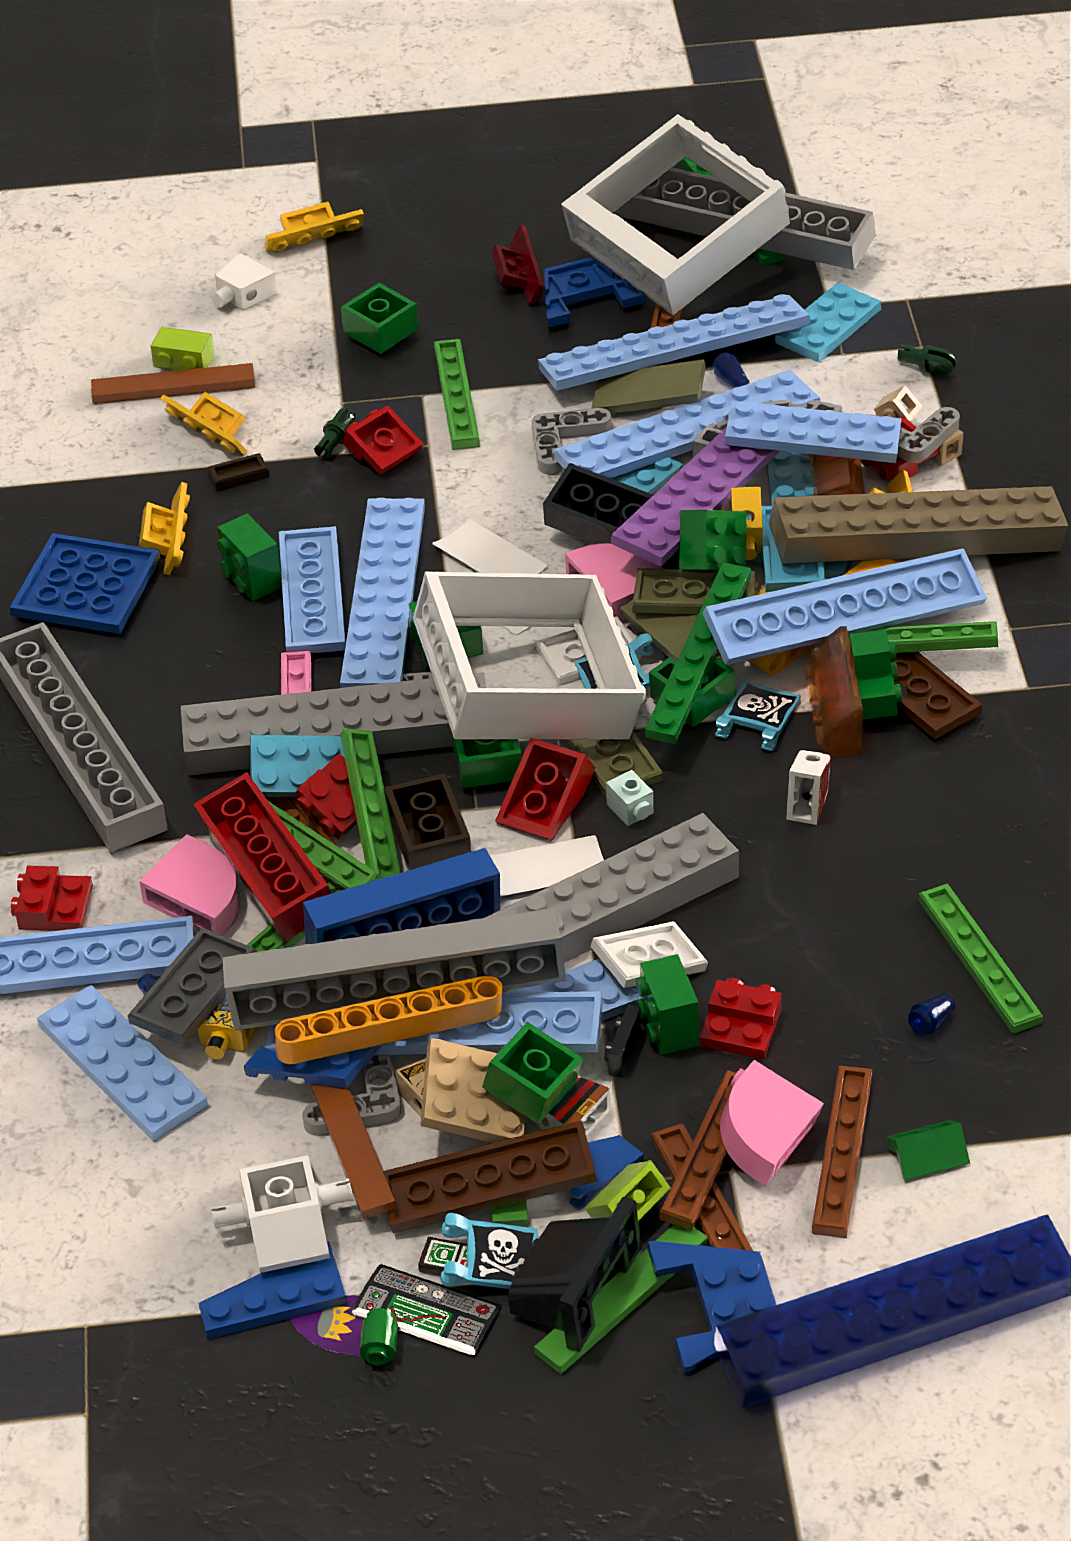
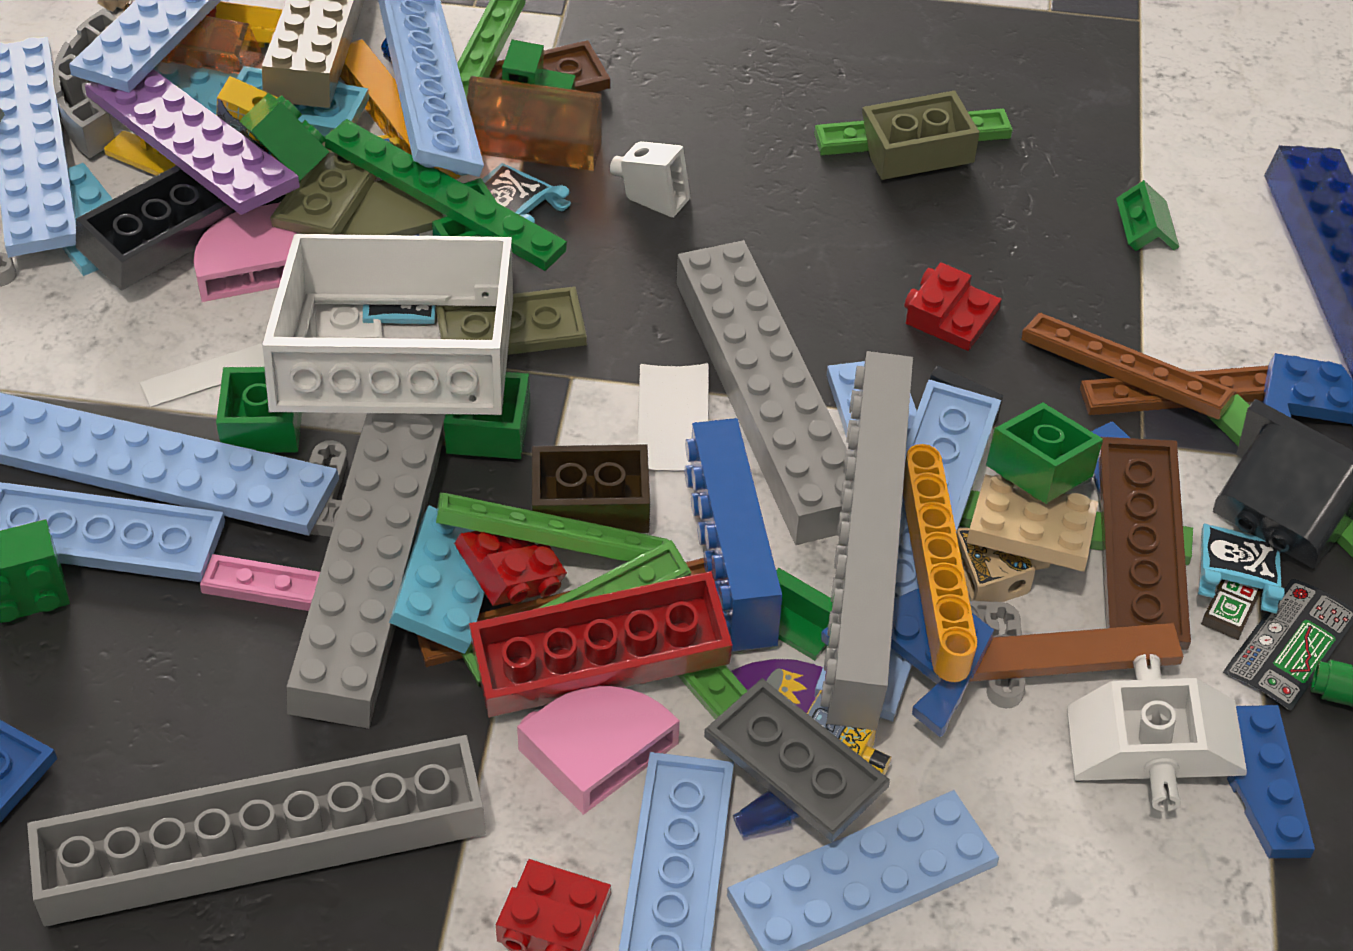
camera: 80 degrees left, 5 degrees up
dark purple sticker [289,1295,364,1356] -> none
white sticker [432,519,547,574] -> none
red slope [495,738,596,841] -> none
lime brick [584,1160,671,1221] -> none
white tile [590,922,708,988] -> none
light aqua brick [606,770,654,826] -> none
green brick [635,954,699,1055] -> none
bright pink brick [720,1060,824,1186] -> none
dark orange tile [812,1065,873,1238] -> none
clear blue cone [908,993,956,1035] -> none
none -> olive slope [862,90,980,180]

